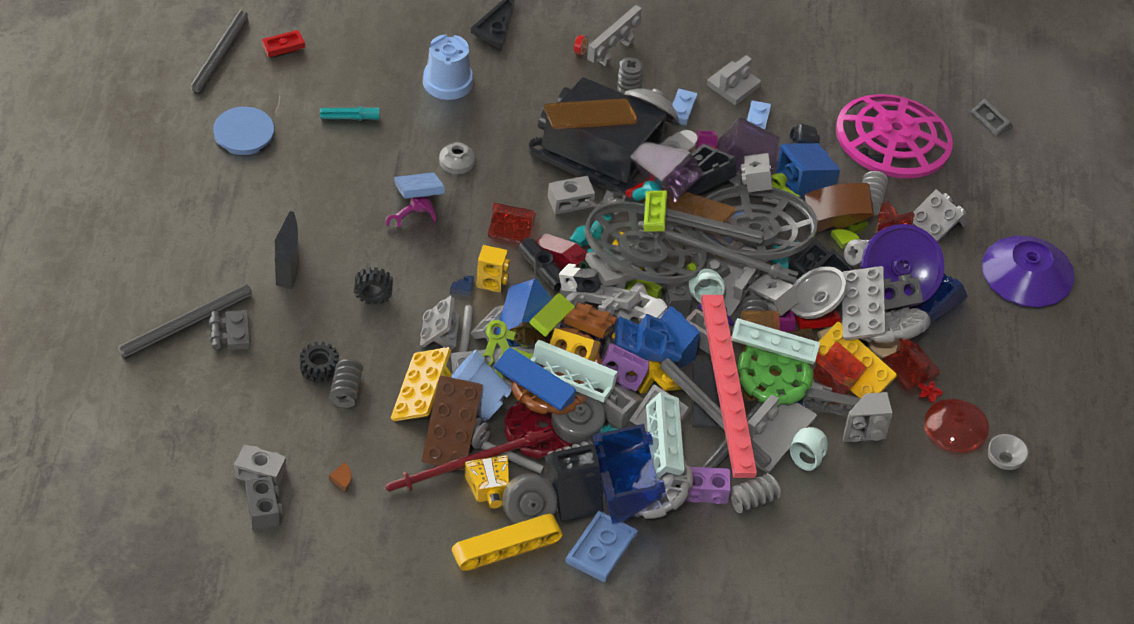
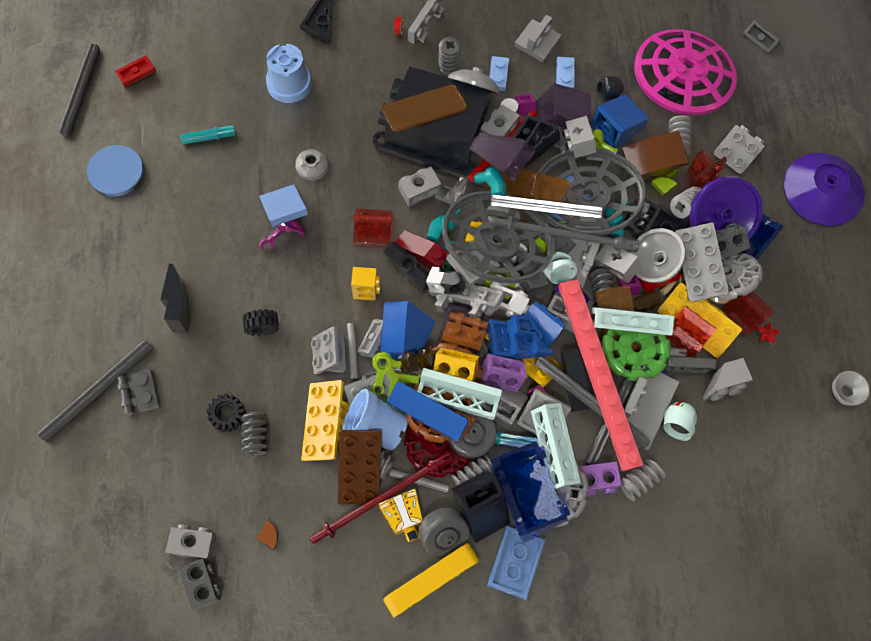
camera: 10 degrees left, 20 degrees up
dark blue tile [450,276,474,296] -> none
lime tile [529,293,575,337] -> none
lime tile [644,191,667,232] -> none
clear red dish [924,399,989,453] -> none

